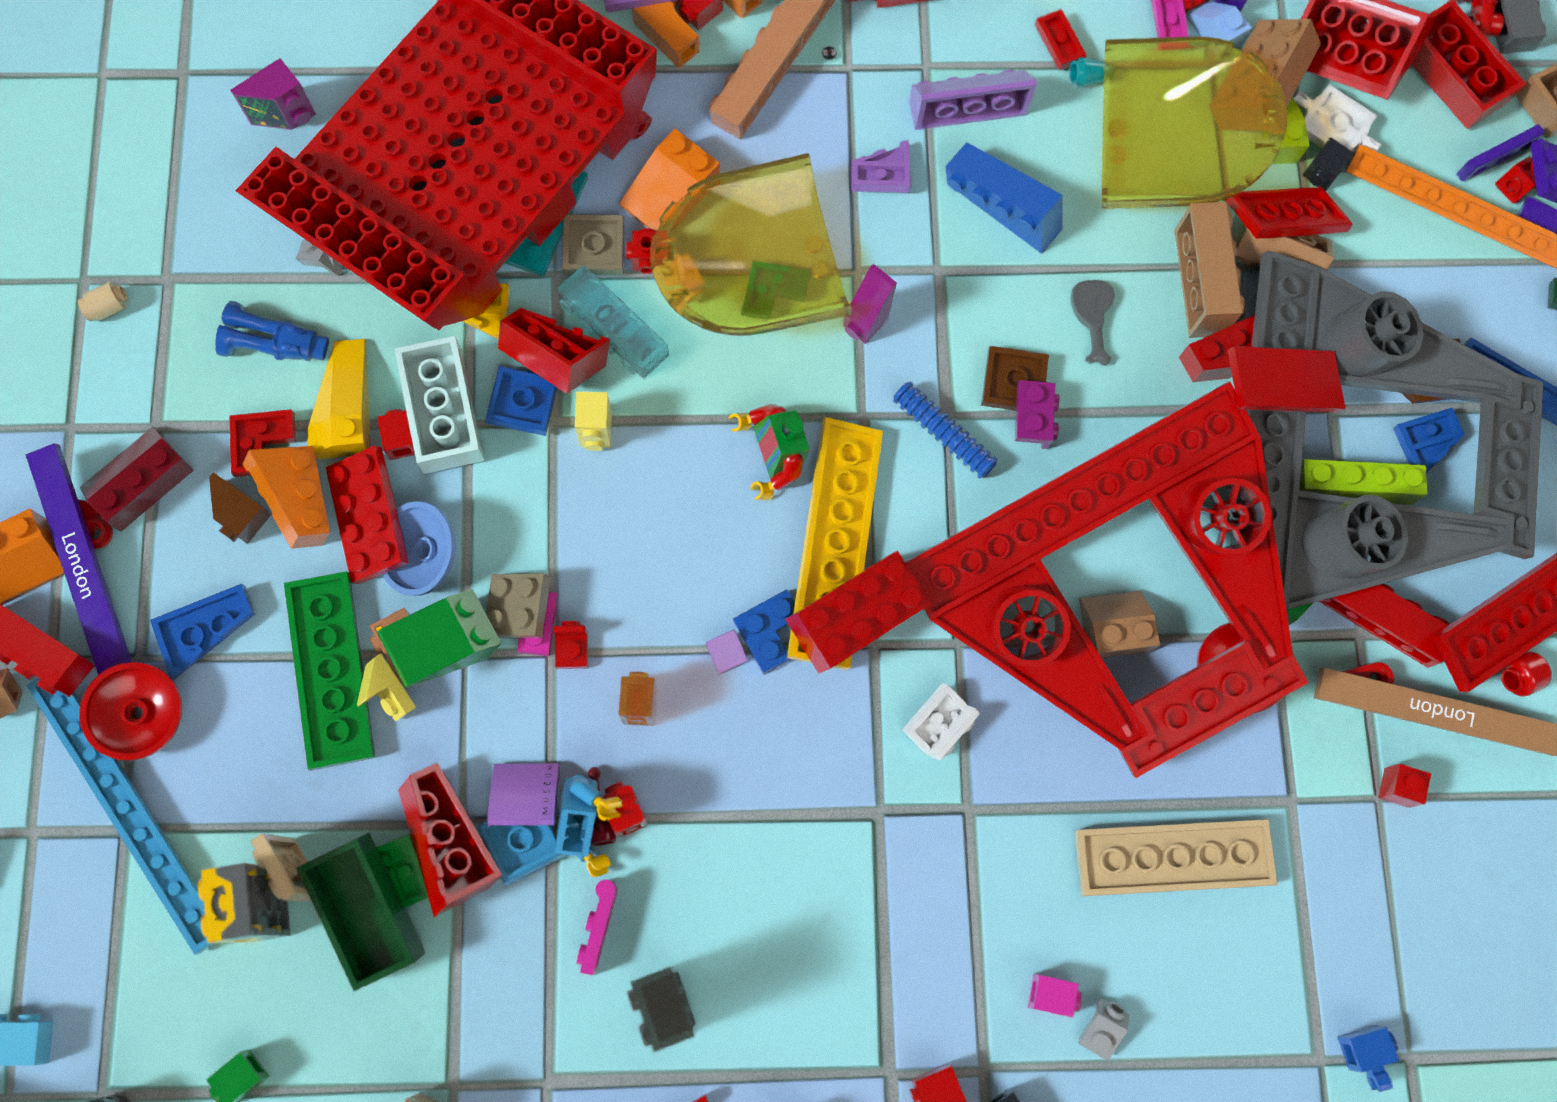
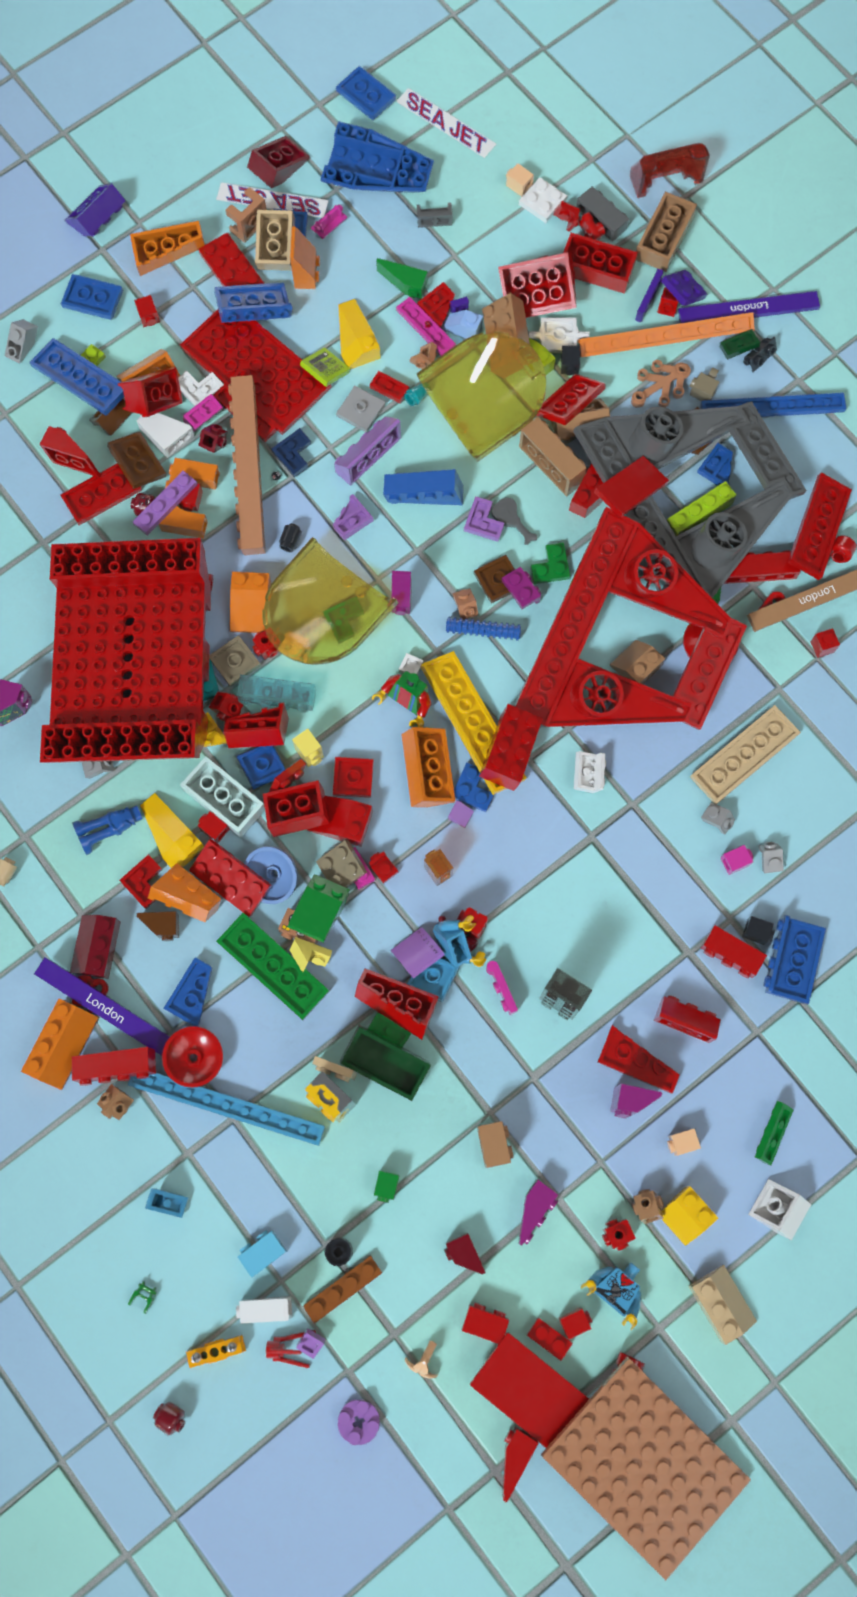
camera: 30 degrees left, 0 degrees up
none -> red brick [208,692,243,722]
none -> red brick [263,780,330,837]
none -> red wing [269,759,306,792]
none -> dark blue plate [271,428,311,477]
none -> black brick [279,523,302,552]
none -> red slope [307,795,373,847]
none -> red plate [333,757,374,798]
none -> light grey plate [336,386,385,432]
none -> white plate [399,653,424,675]
none -> orange slope [401,727,456,808]
none -> nougat bracket [409,342,437,369]
none -> nougat bracket [453,588,478,620]
none -> medium lavender plate [464,496,504,542]
none -> green plate [530,543,570,584]
none -> nougat plant [631,360,691,408]
none -> dark tan brick [689,367,720,401]
none -> light grey bracket [701,802,735,834]

